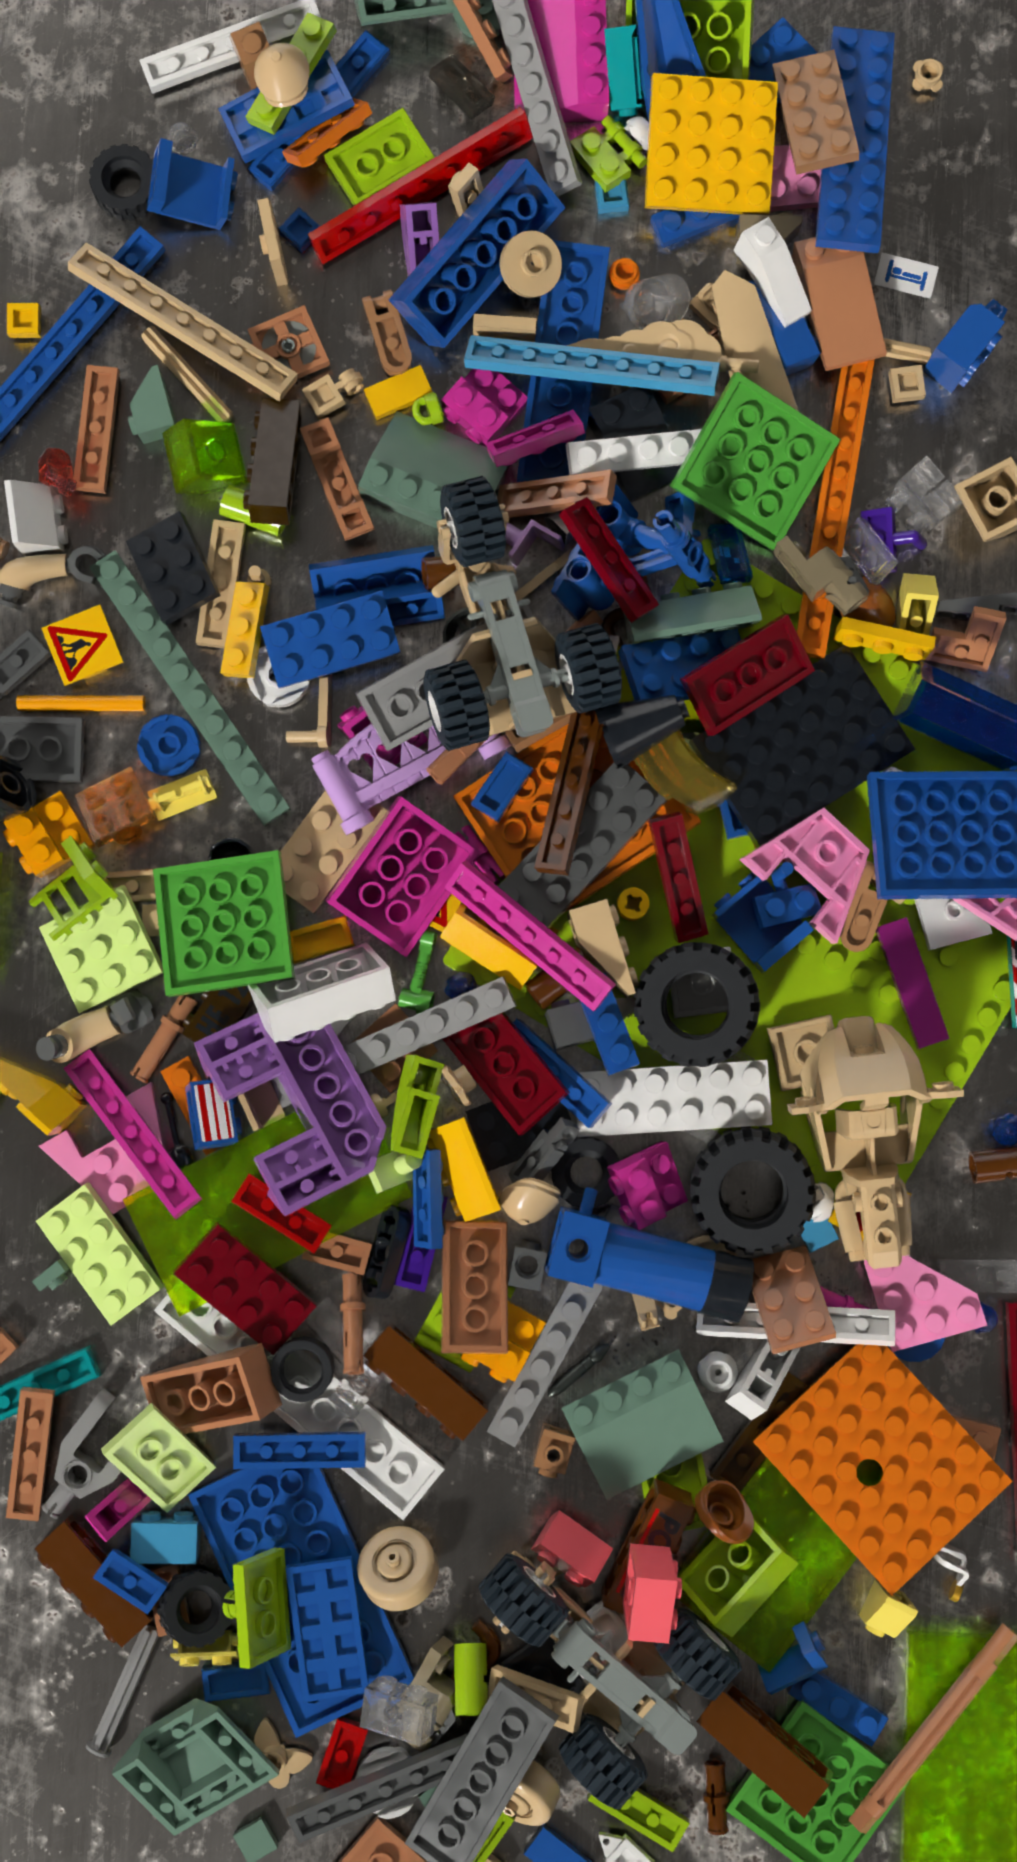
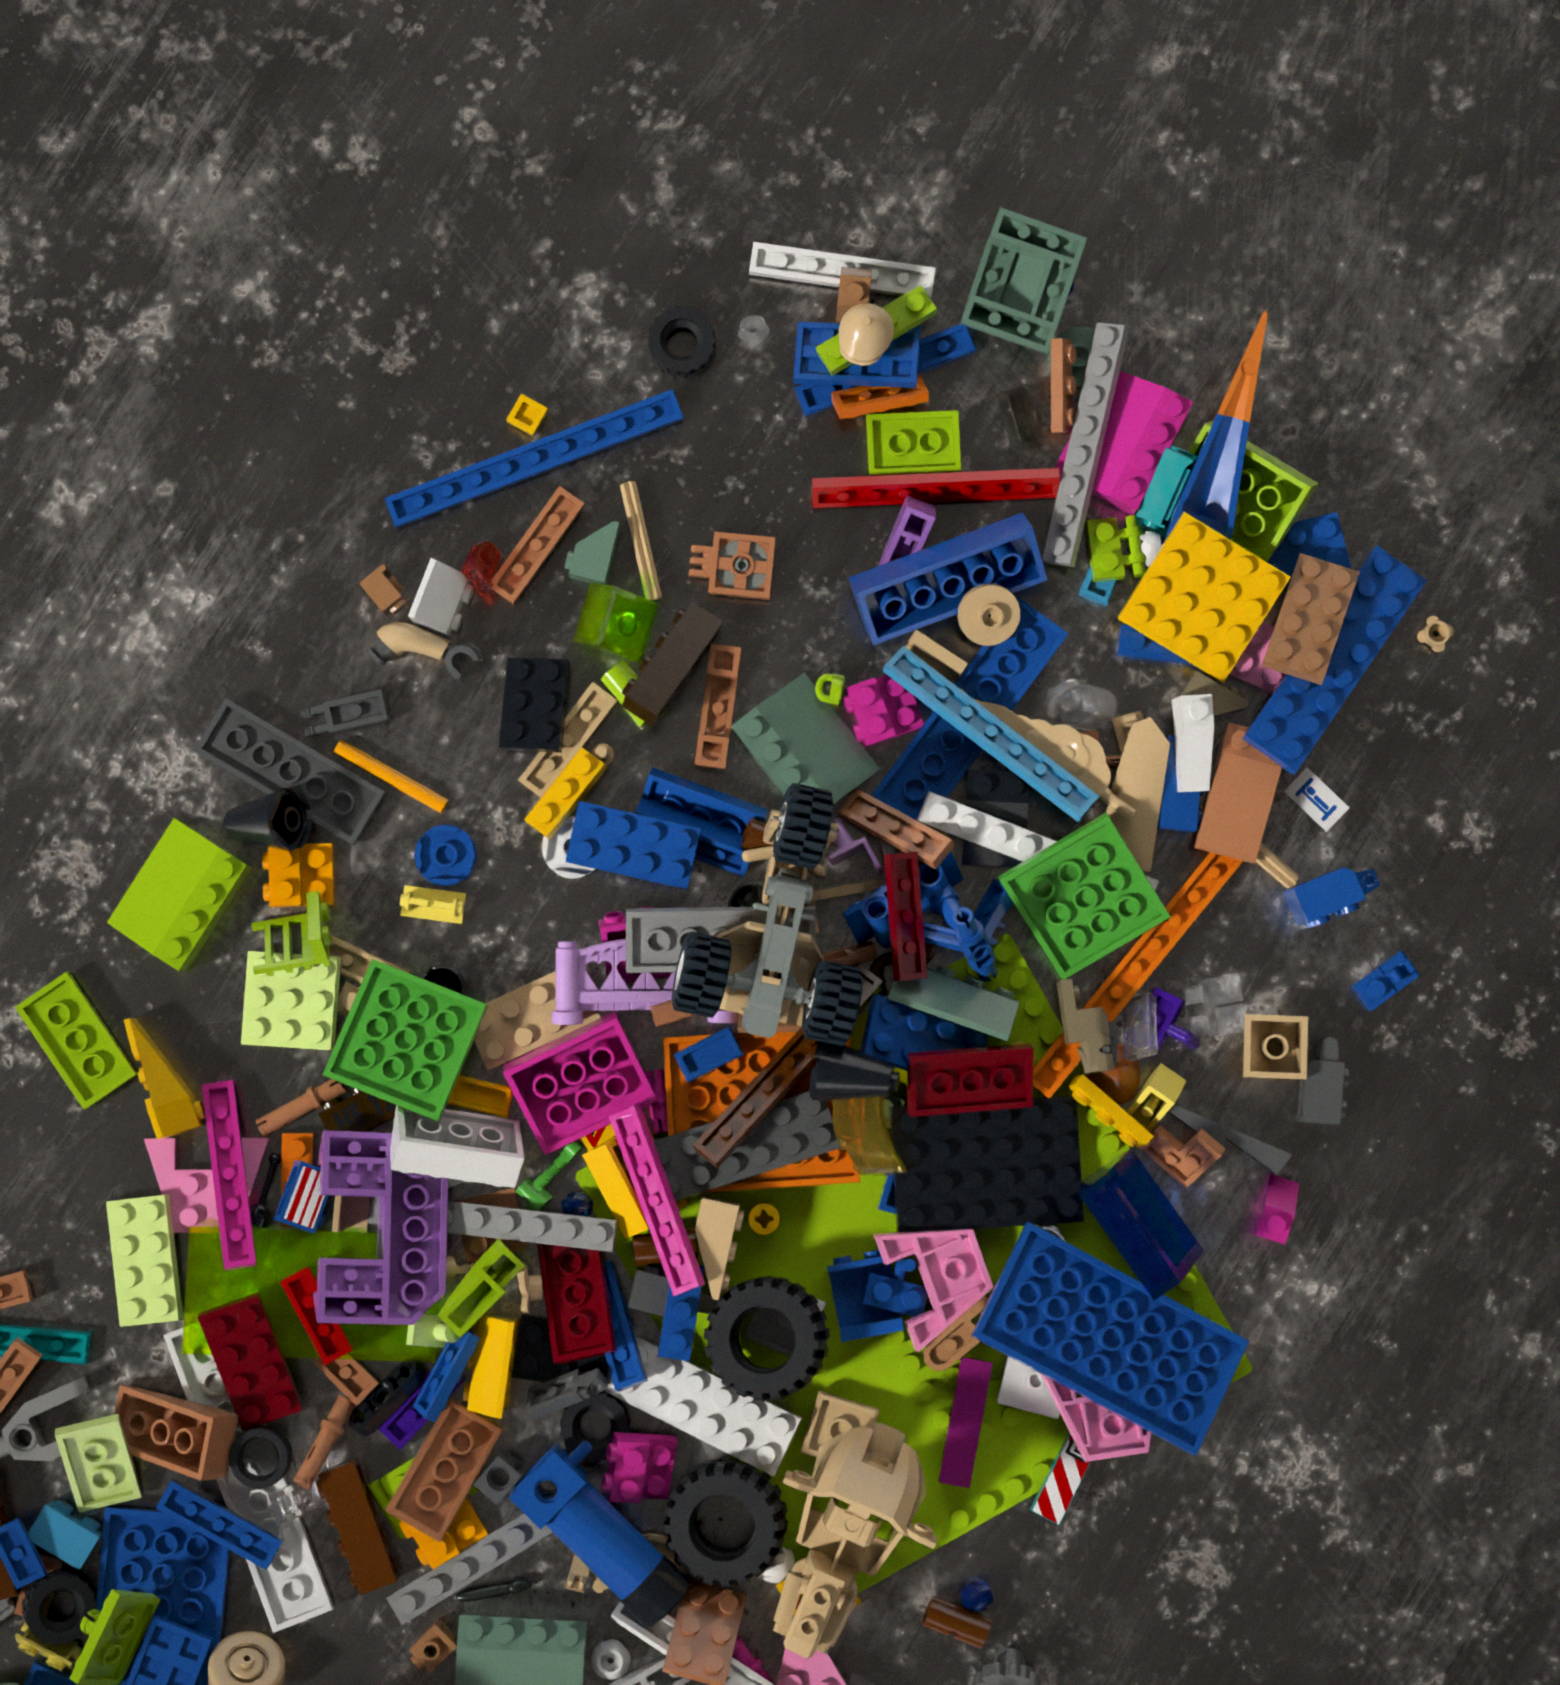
camera: 30 degrees right, 0 degrees up
sand green plate [32,1259,70,1291] -> none
piece [36,989,154,1063] -> none
yellow piece [41,604,124,686] -> none
tan plate [68,242,298,402] -> none
clear orange plate [75,766,156,848] -> none
dark pink slope [84,1478,152,1542] -> none
sand green plate [89,550,291,827] -> none
blue panel [147,138,238,230] -> none
tan plate [257,198,289,286] -> none
blue tile [278,207,320,254] -> none
tan piece [286,674,333,748] -> none
tan plate [302,368,364,420] -> none
medium nougat plate [361,289,413,376] -> none
yellow tile [363,365,433,421] -> none
tan plate [448,162,484,218] -> none
dark pink plate [485,410,585,467] -> none
tan hat [499,1178,561,1225] -> none
orange plate [609,258,640,290] -> none
dark red plate [648,811,709,943] -> none
tile [707,524,753,584] -> none
dark azure tile [800,1218,839,1253] -> none
tan plate [888,365,926,403] -> none

